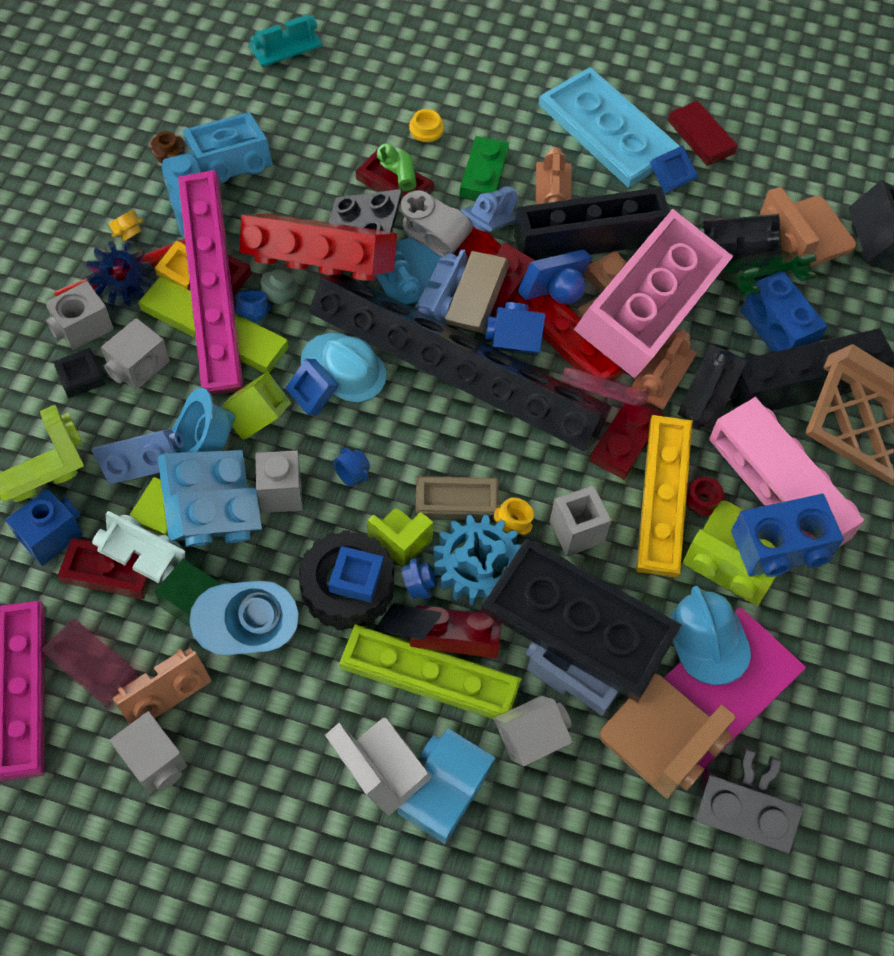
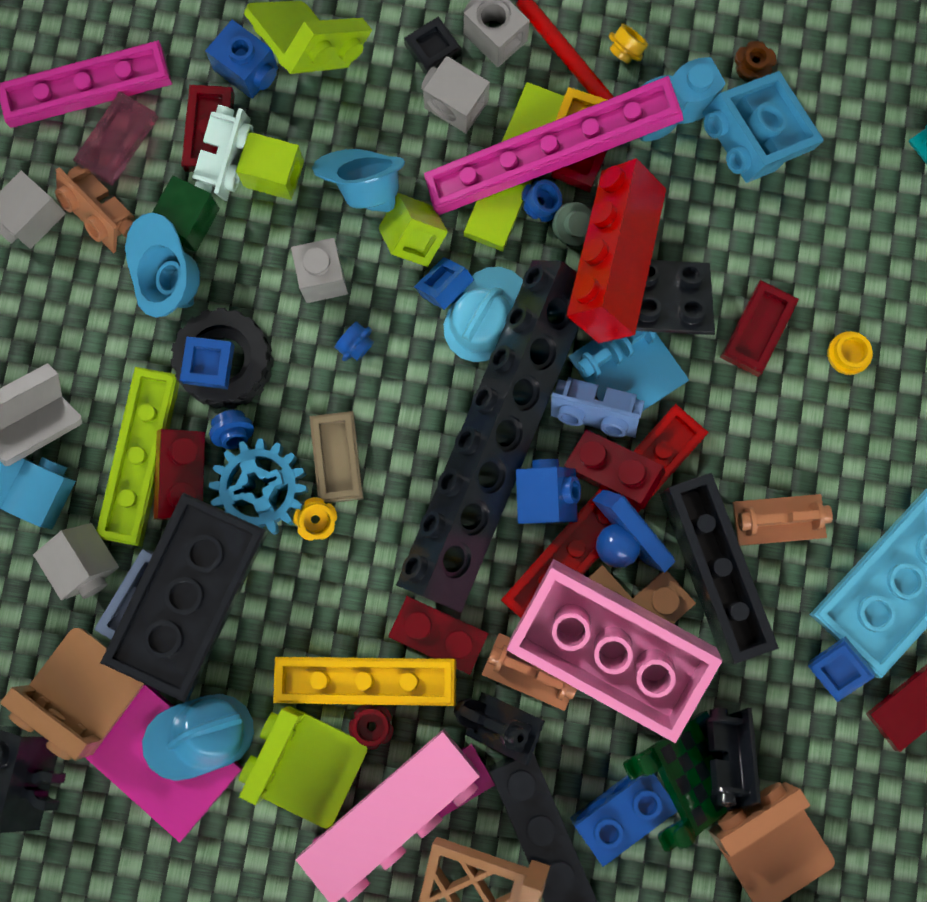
camera: 85 degrees right, 20 degrees up
clear blue gear [86,241,152,306] -> none
medium blue hinge [91,429,184,485] -> none
dark azure plate [158,450,262,547] -> none
lime panel [367,508,434,567] -> none
black sticker [375,604,442,640] -> none
bright green arm [377,143,416,191] -> none
light grey piece [401,191,473,257] -> none
dark tan tile [445,251,510,333] -> none
green plate [459,136,510,200] -> none
medium blue hinge [461,186,518,232] -> none
light grey brick [550,485,612,557] -> none
clear pink tile [562,367,650,406] -> none
blue brick [731,493,844,577] -> none

